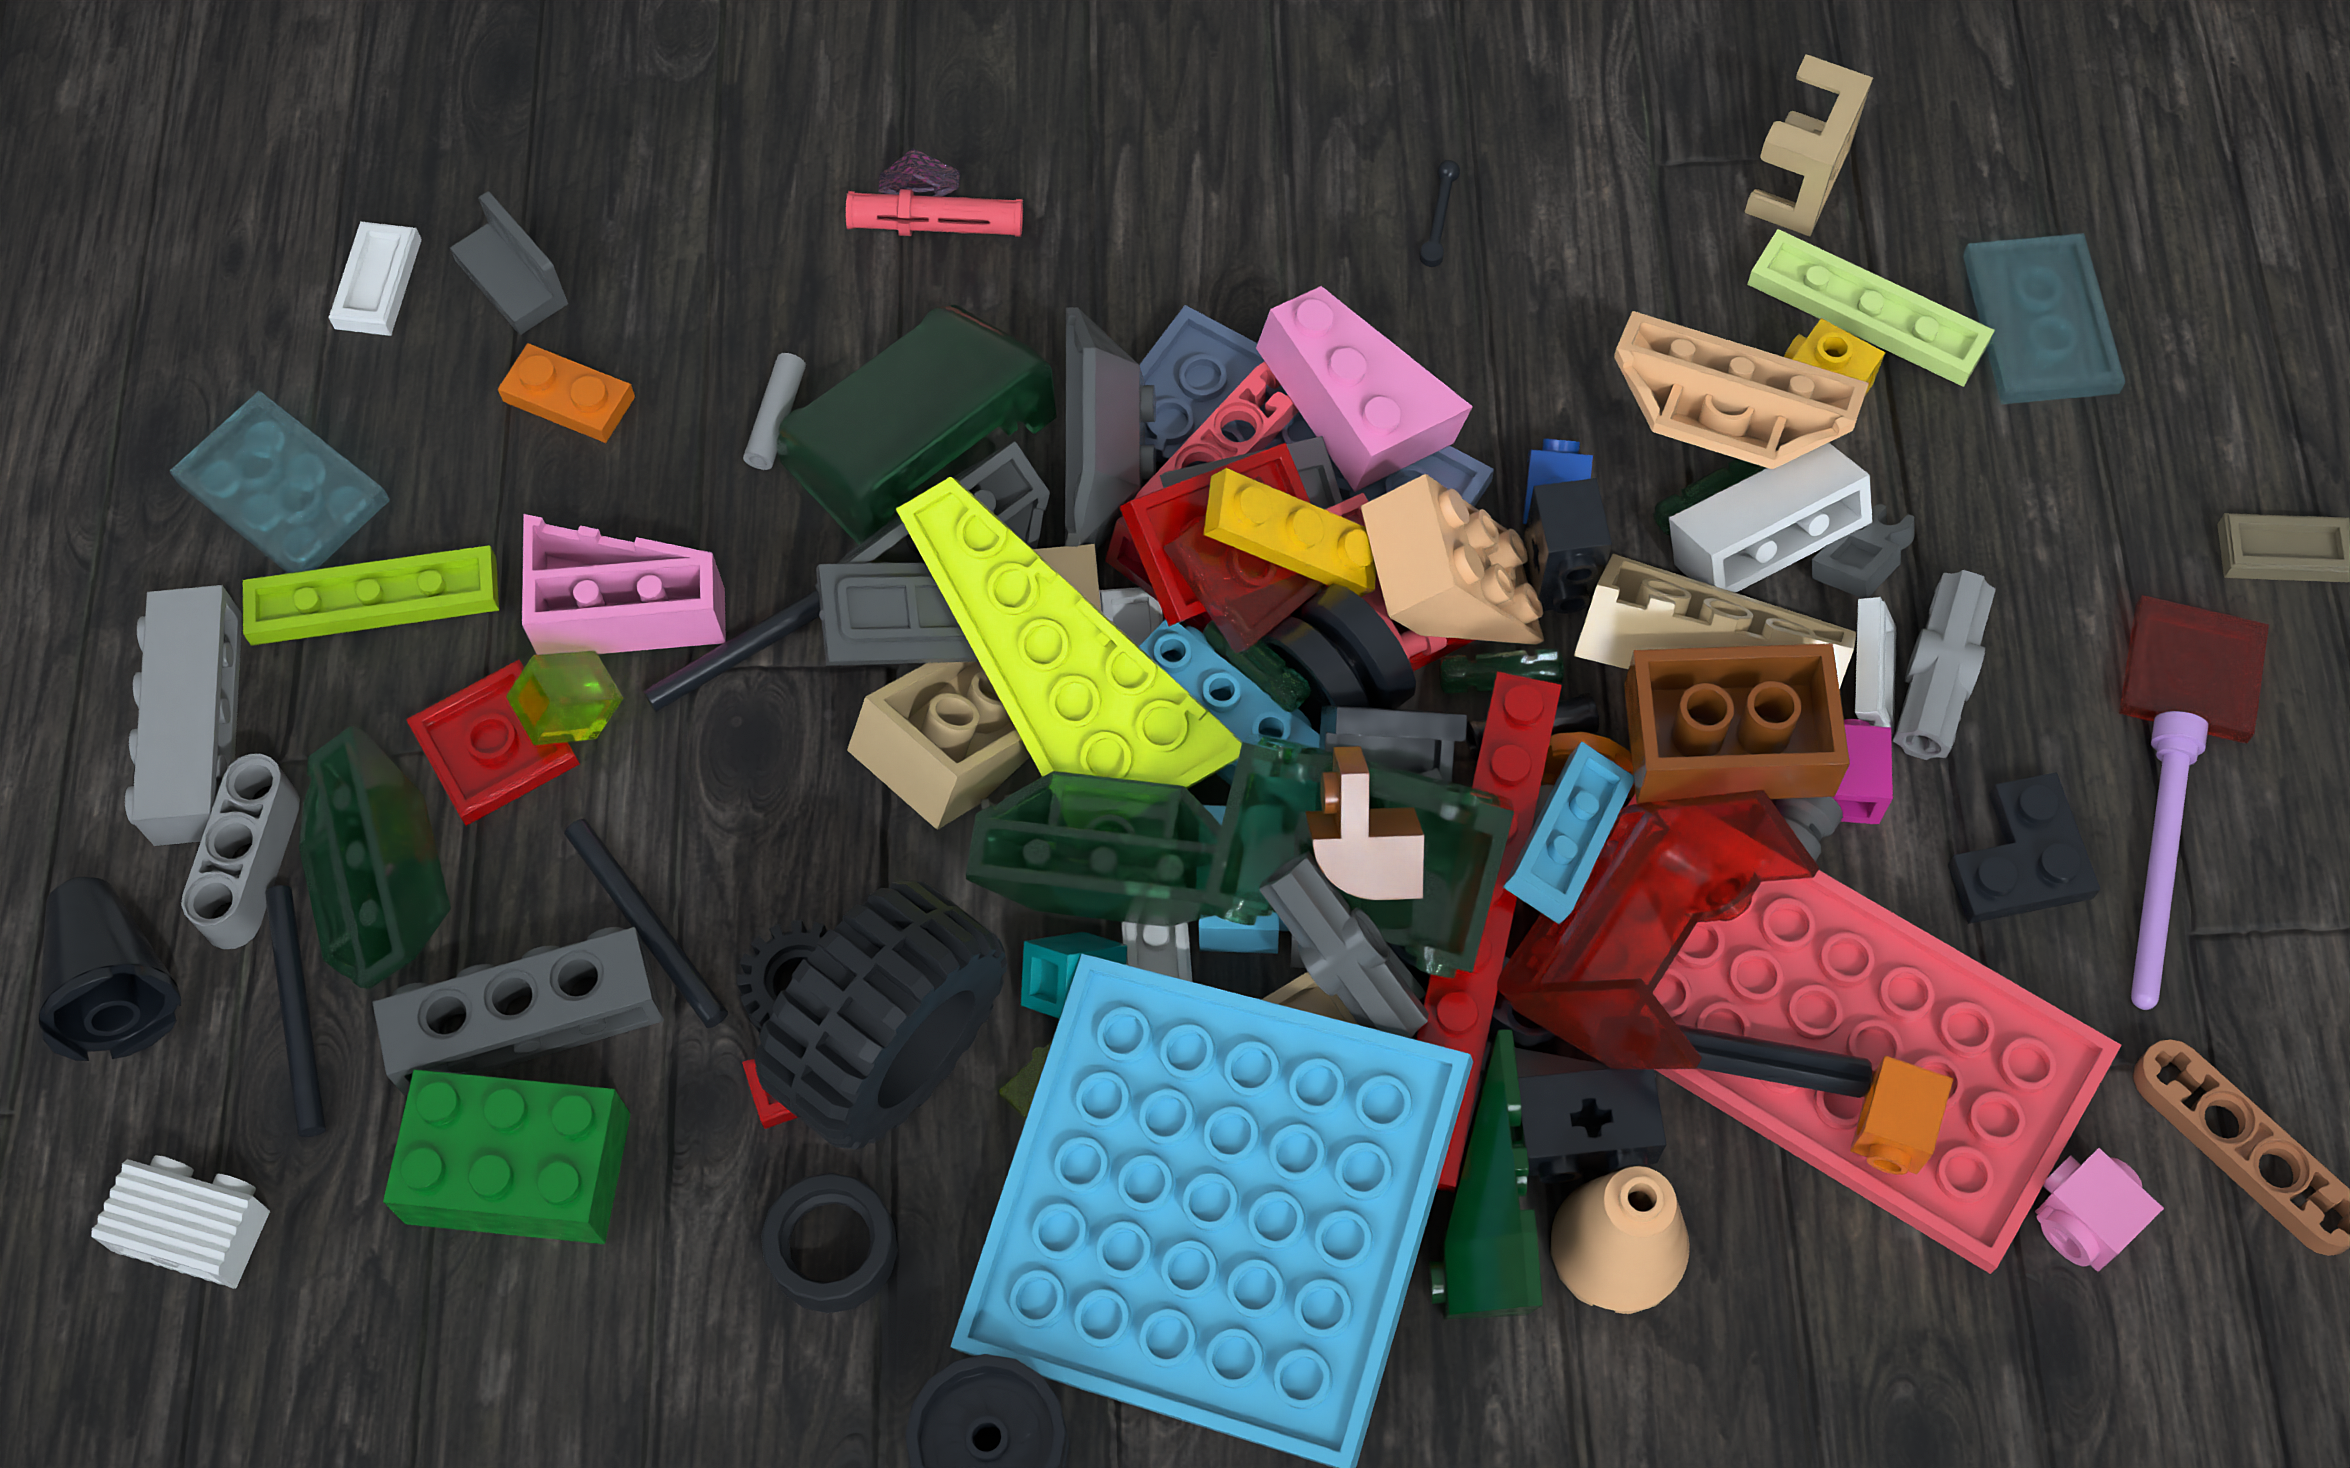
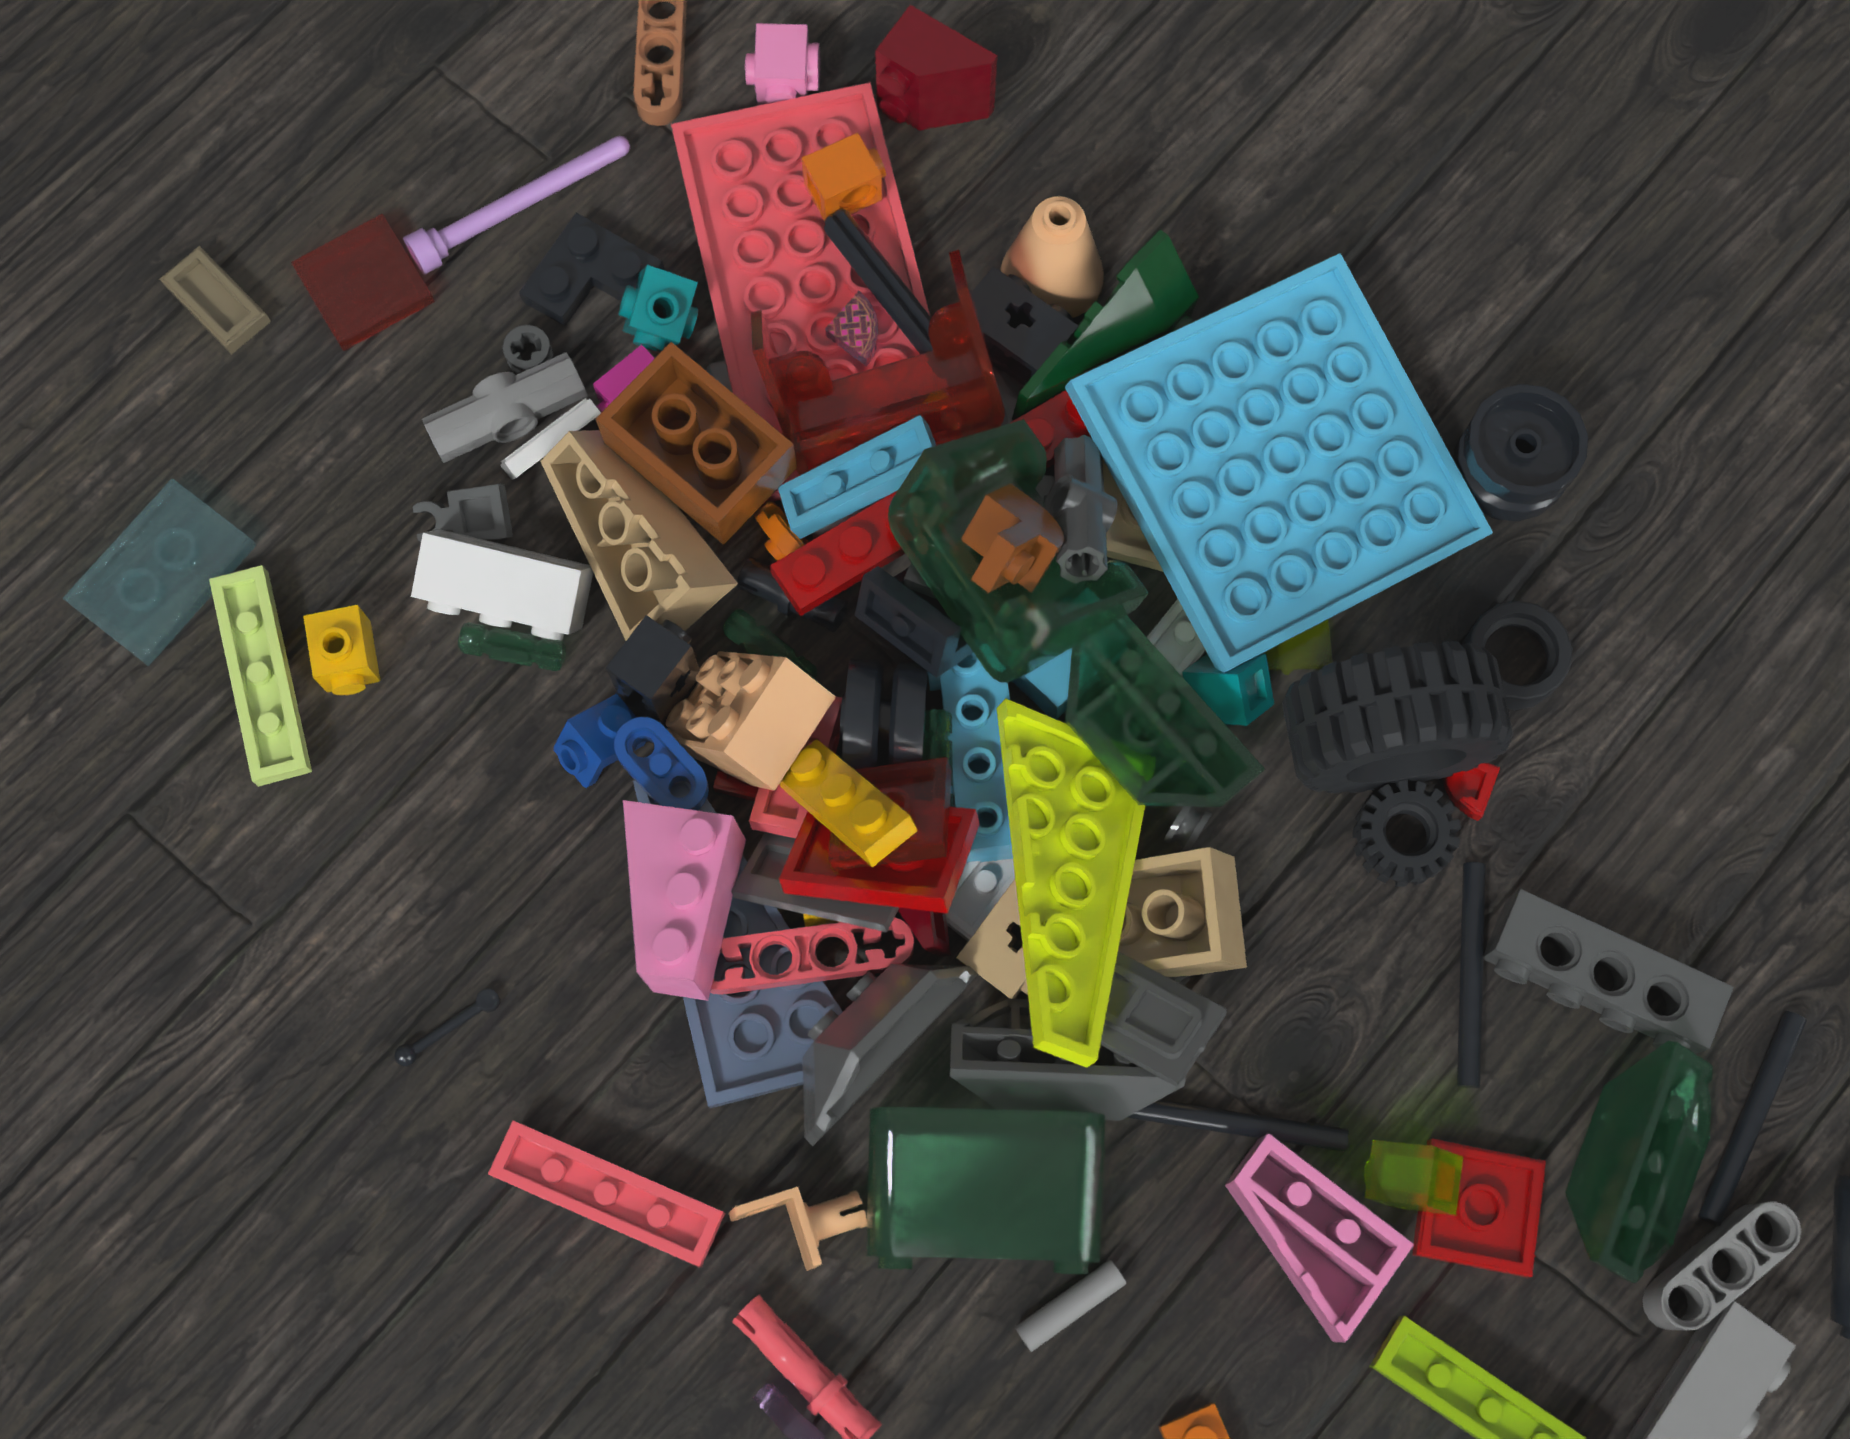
camera: 140 degrees left, 10 degrees up
green brick [383,1070,631,1244] -> none
light nougat wedge [1614,311,1869,469] -> none
tan panel [1745,54,1873,236] -> none
none -> coral plate [488,1121,725,1268]
none -> dark grey bush [503,325,554,375]
none -> blue plate [614,717,709,811]
none -> teal brick [618,265,698,352]
none -> light nougat bracket [729,1187,867,1271]
none -> tile [825,291,878,367]
none -> dark red slope [875,5,997,130]

